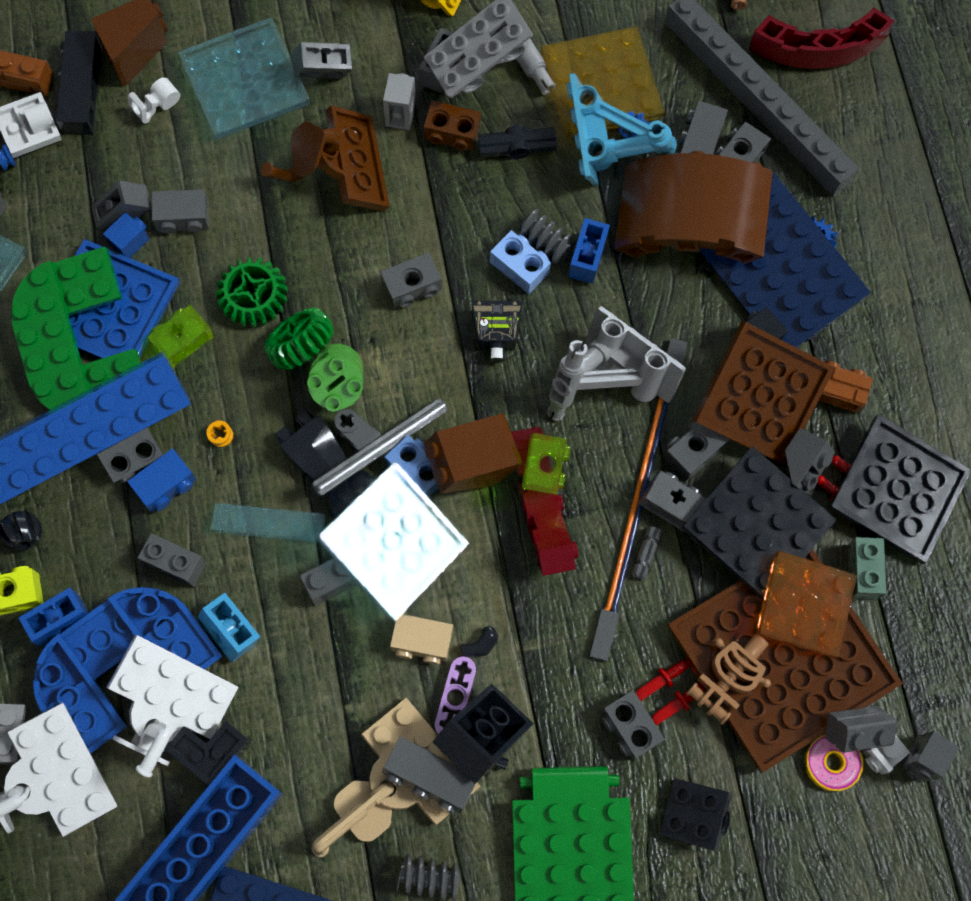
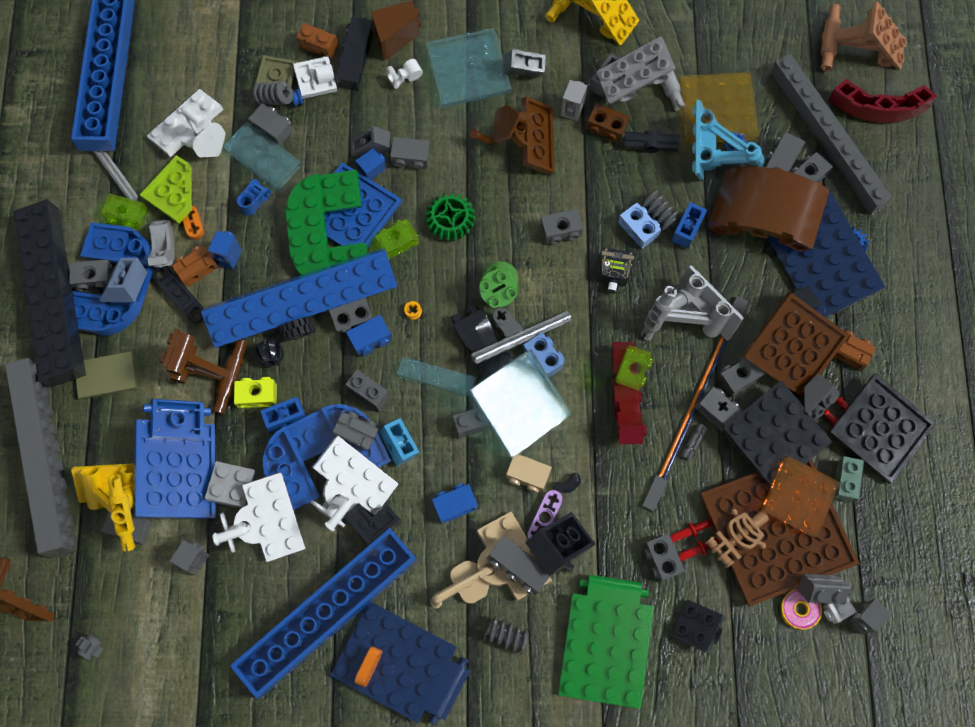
camera: 15 degrees right, 0 degrees up
green gear [263,308,334,370] -> none
reddish brown slope [423,414,523,494] -> none
none -> black tyre [278,316,316,342]
none -> dark grey brick [332,410,379,451]
none -> blue piece [432,484,478,524]

